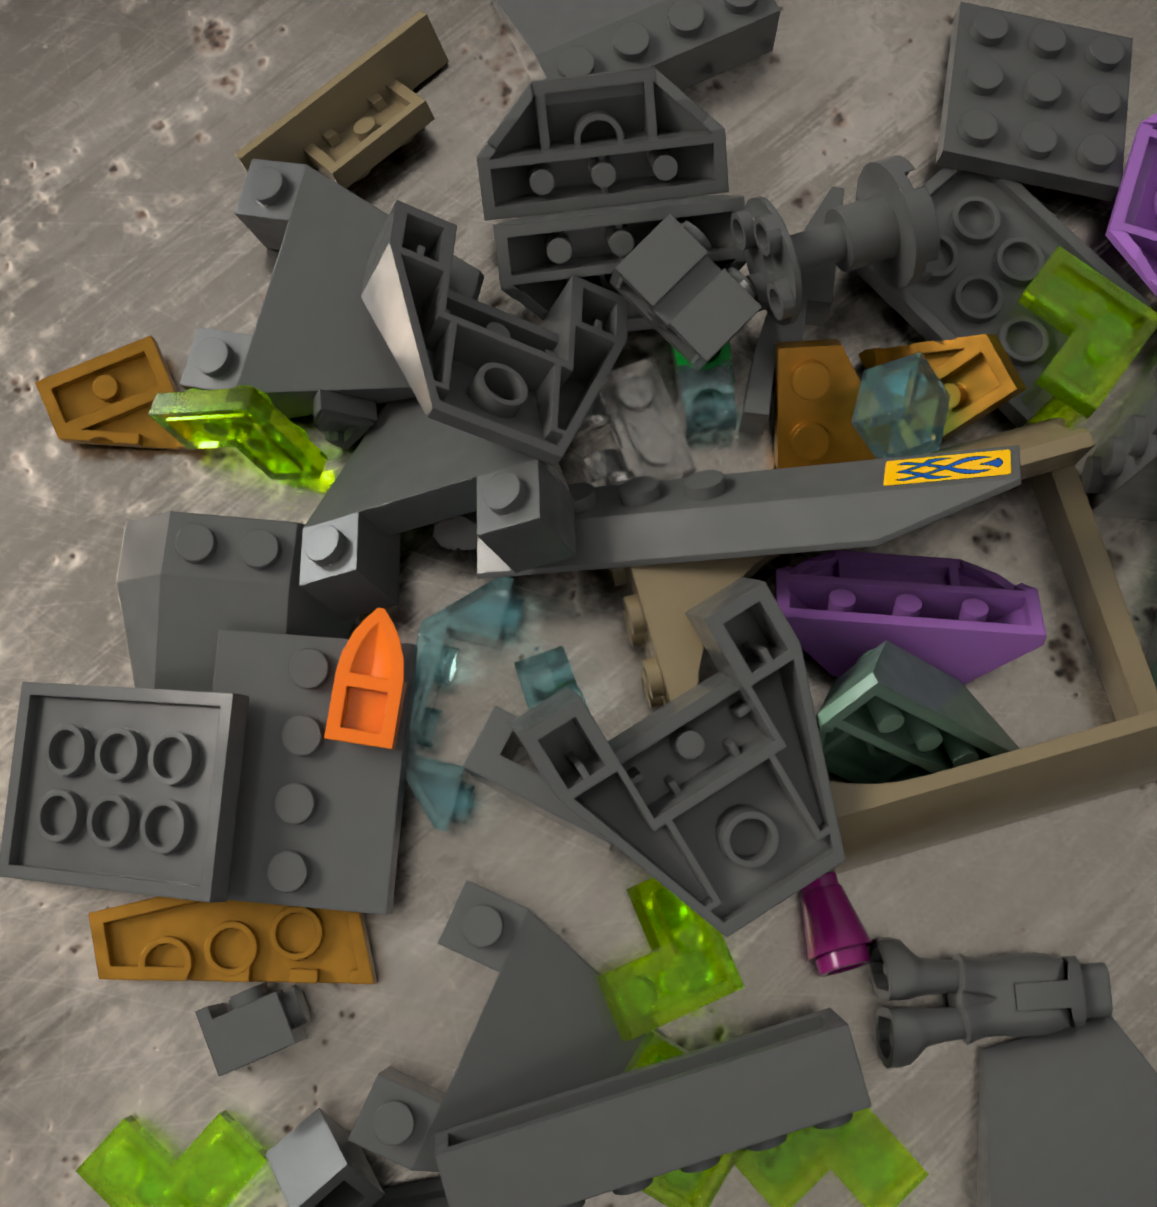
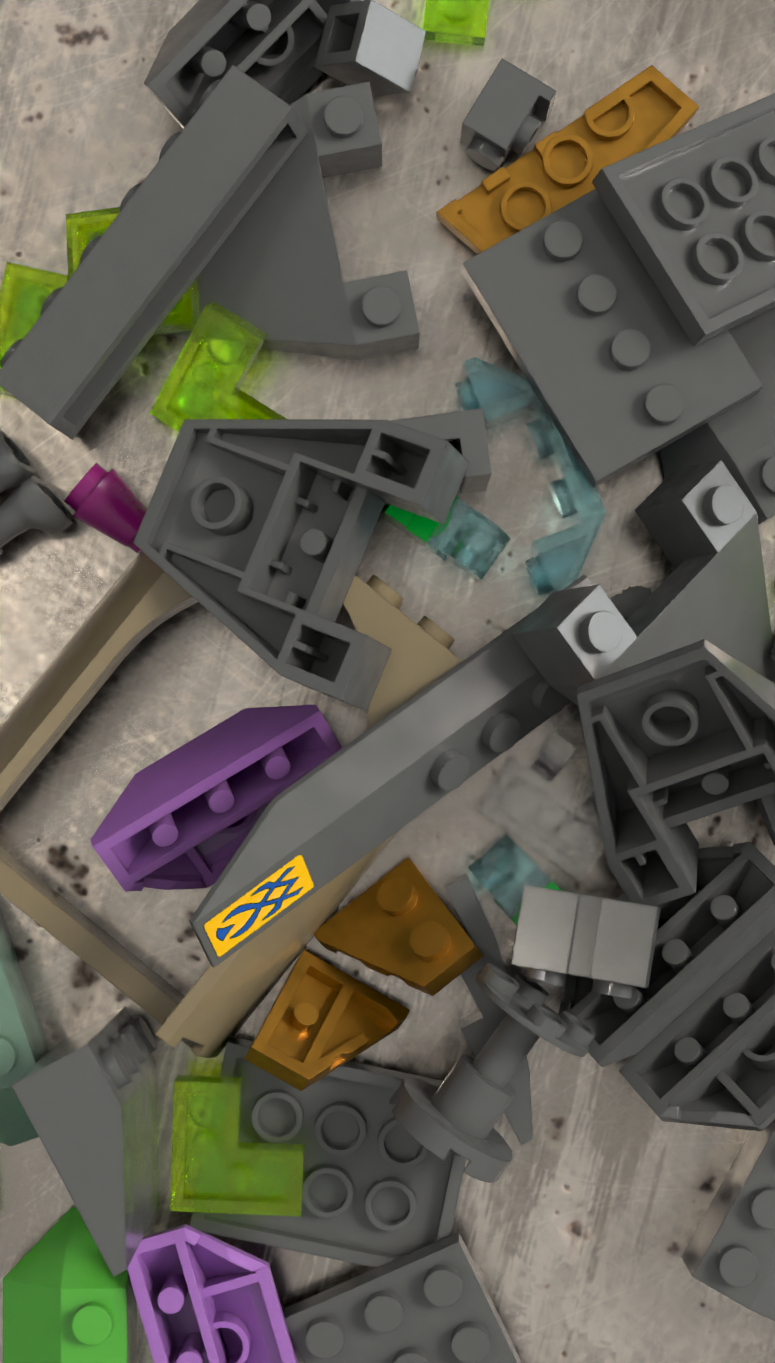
camera: 145 degrees right, 10 degrees up
orange plate [324,608,407,750] -> none
sand green wedge [816,640,1020,784] -> none
clear light blue brick [851,352,950,459] -> none

